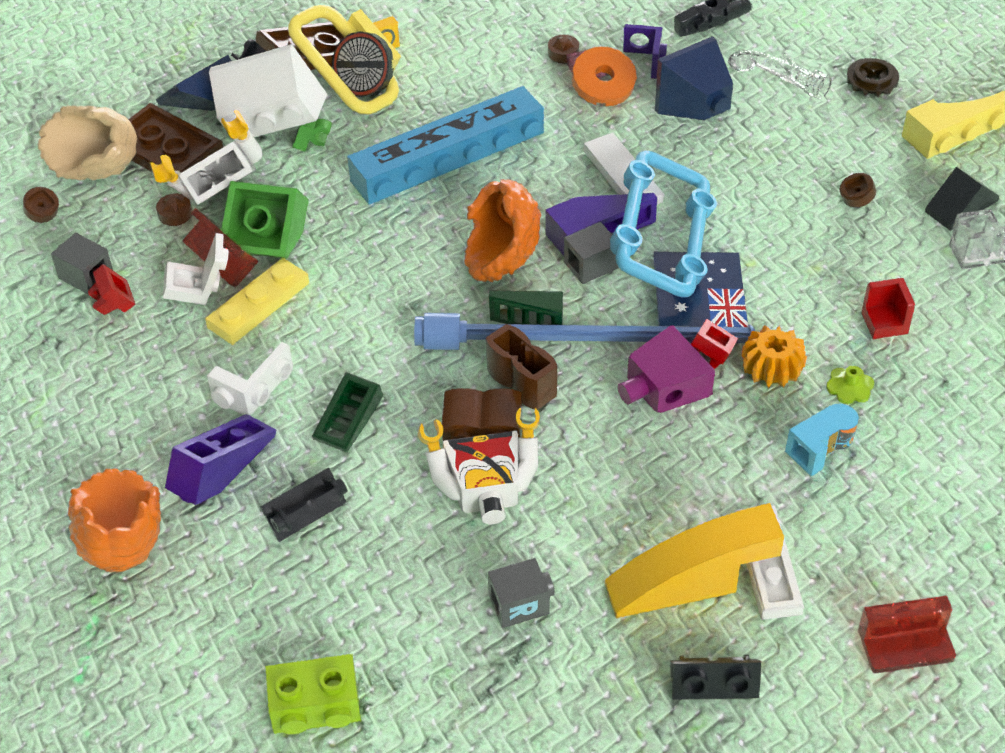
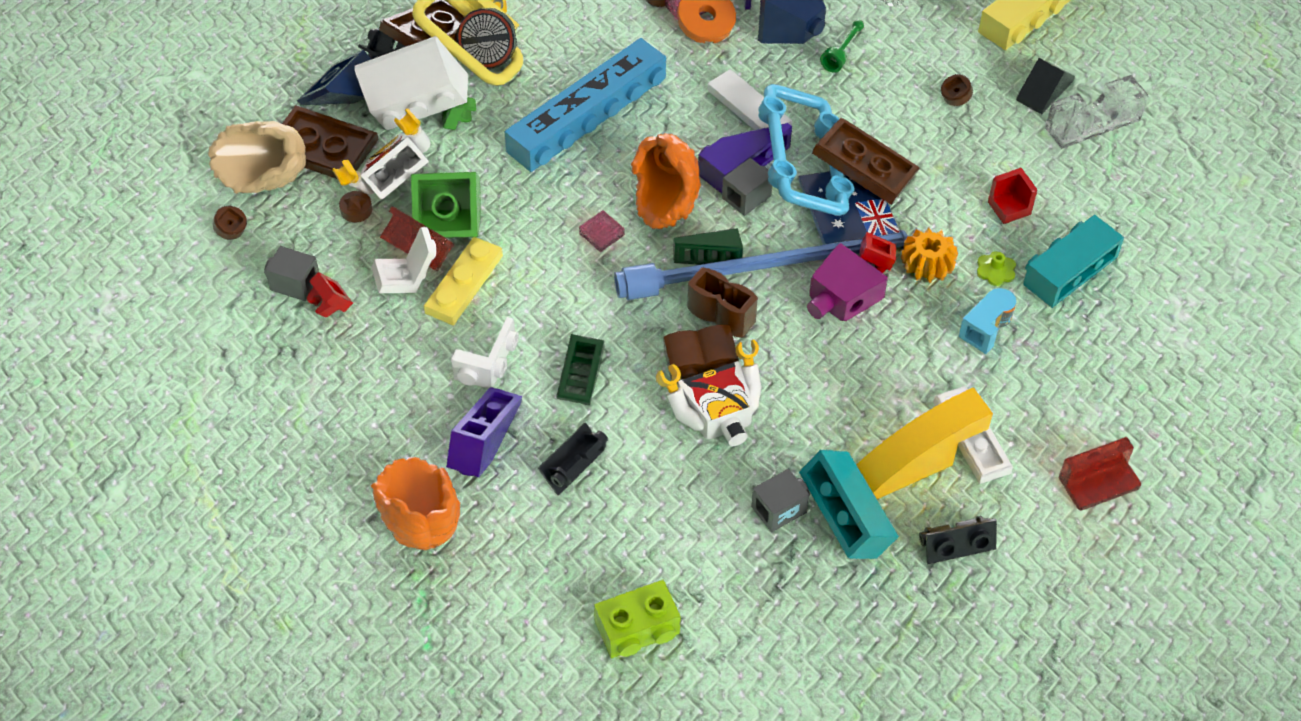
camera: 15 degrees left, 5 degrees up
none -> clear pink tile [579,210,625,252]
none -> teal brick [799,450,899,559]
none -> reddish brown tile [812,117,920,205]
none -> green hinge [820,20,864,73]
none -> teal brick [1023,214,1124,308]

